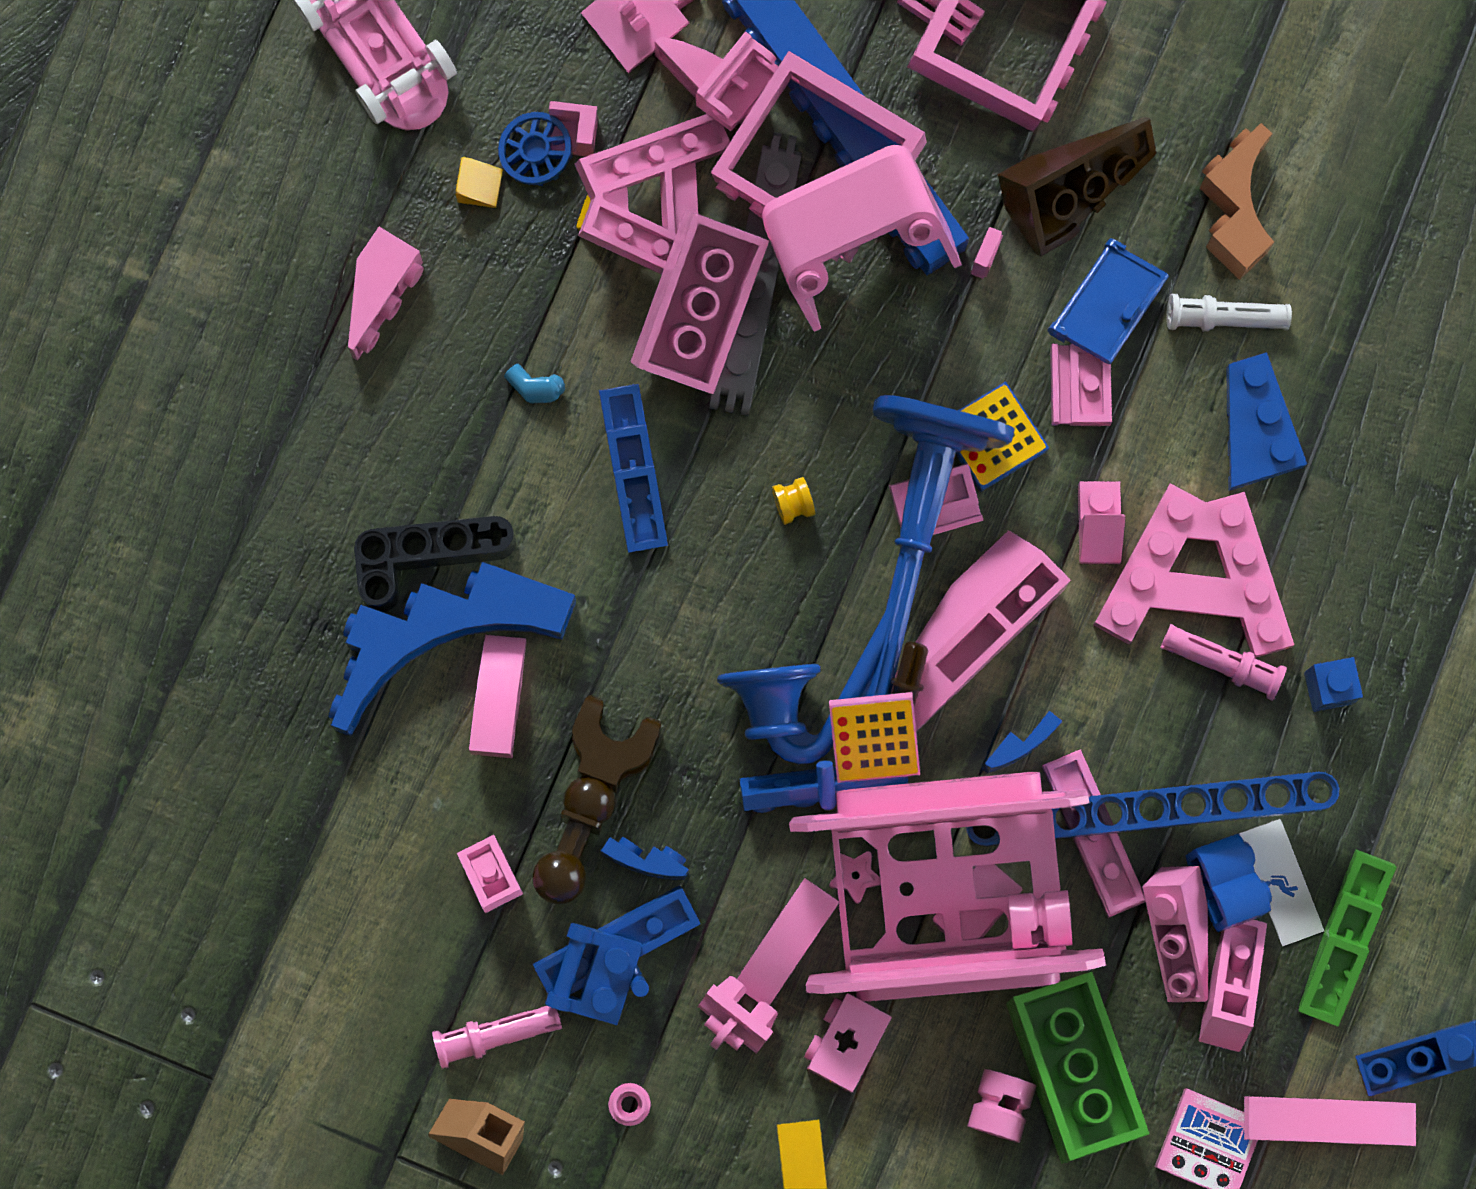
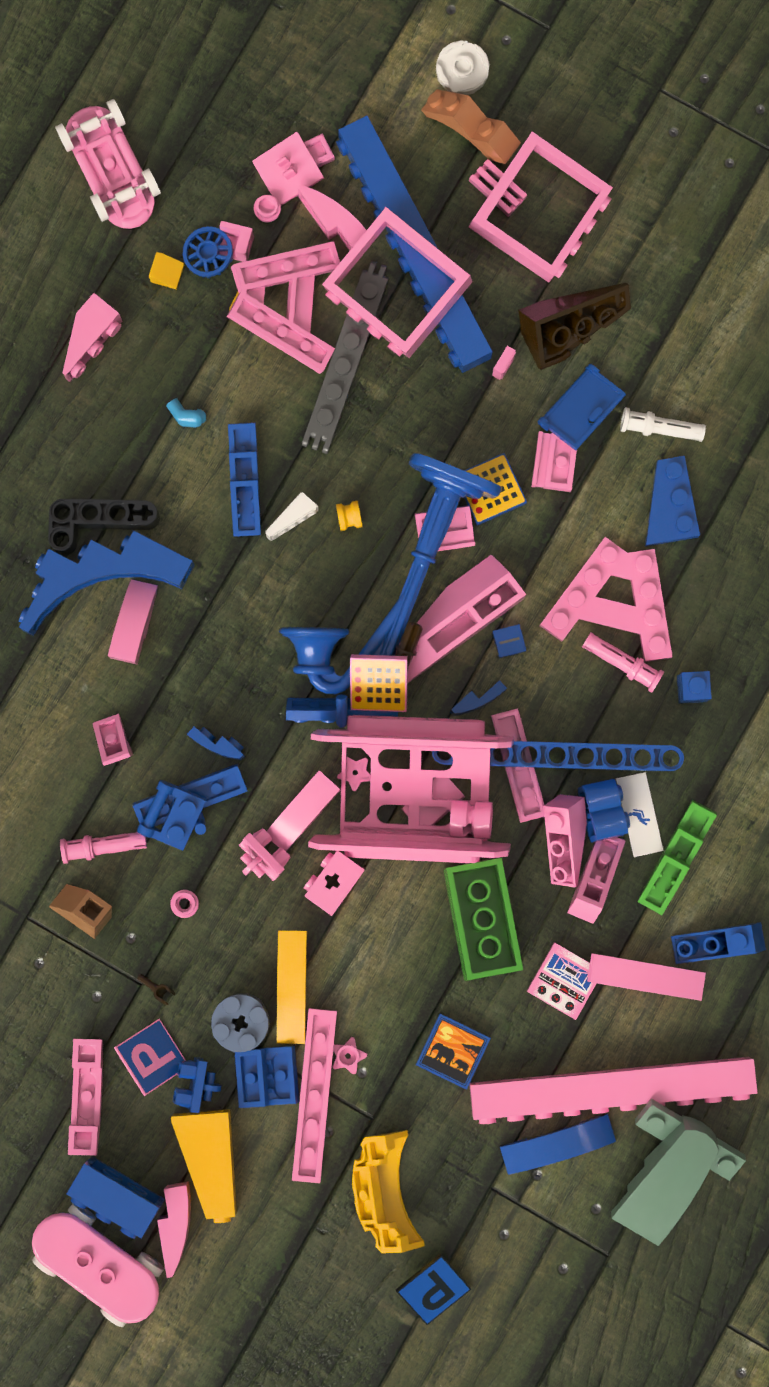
camera: 10 degrees right, 5 degrees up
dark brown piece [532,695,661,905] -> none
bright pink brick [631,210,769,394] -> none
bright pink hinge [696,32,778,131] -> none
bright pink windscreen [762,145,962,332] -> none
bright pink wheel [967,1069,1036,1143] -> none
bright pink slope [1078,481,1125,564] -> none
nougat arch [1199,123,1274,280] -> none
none -> bright pink plate [254,195,281,222]
none -> white slope [266,492,319,541]
none -> blue tile [492,624,526,659]

